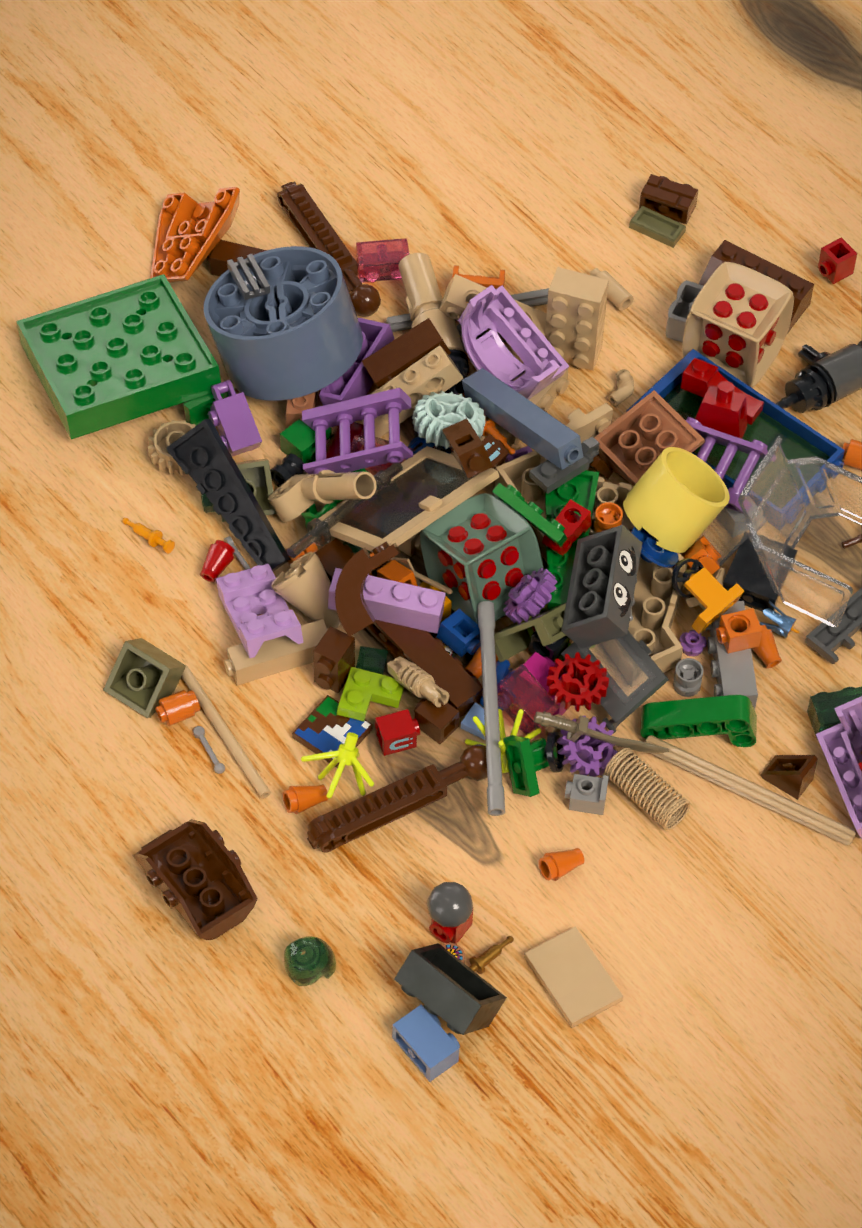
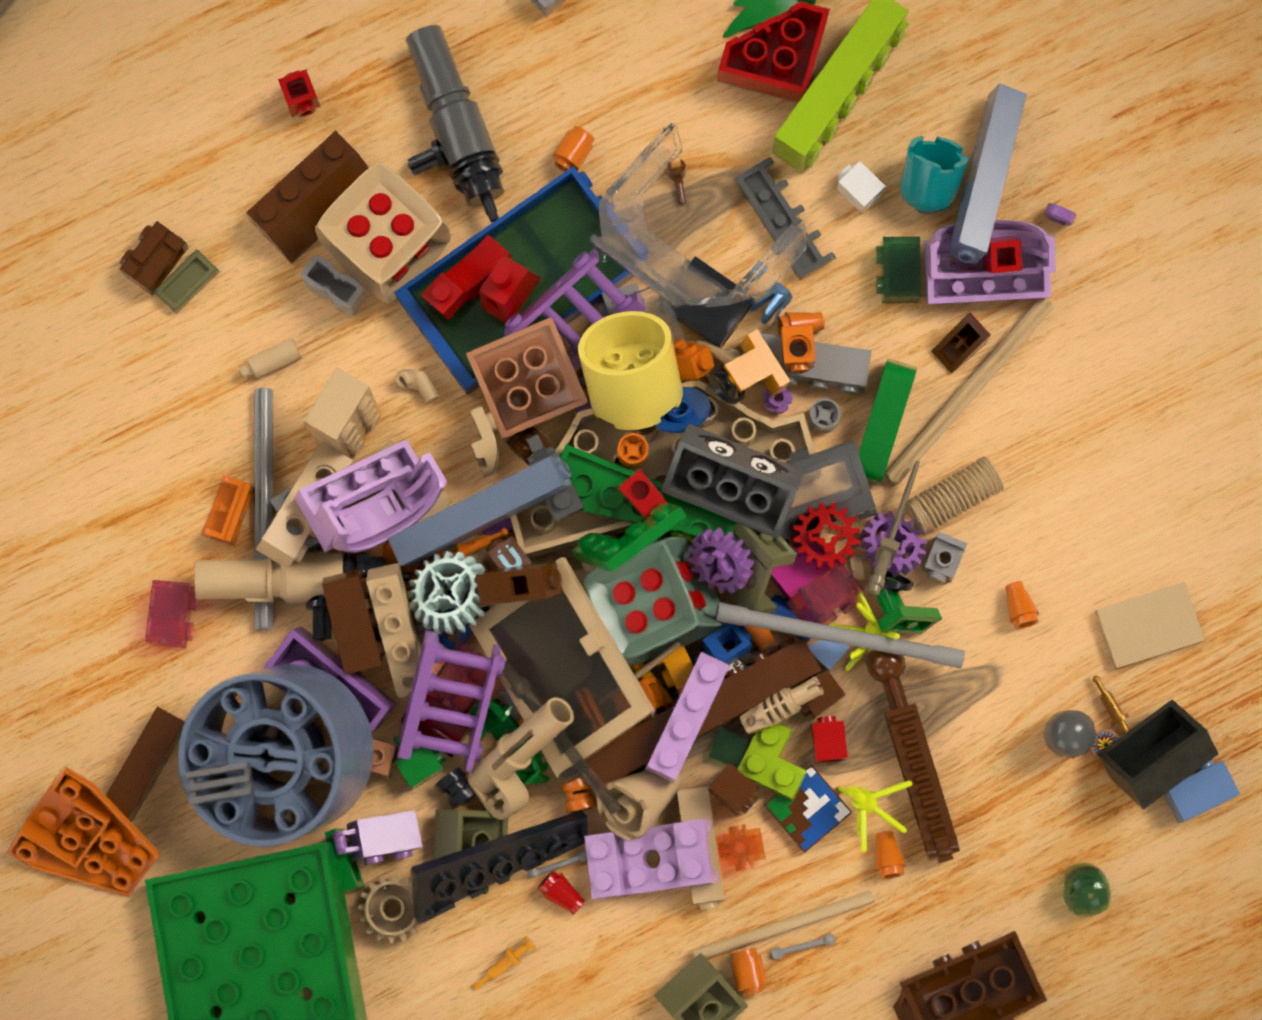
camera: 75 degrees left, 25 degrees up
reddish brown gear [277,181,381,317] -> none
reddish brown arch [335,541,401,637] -> none
none -> clear orange brick [717,824,766,872]

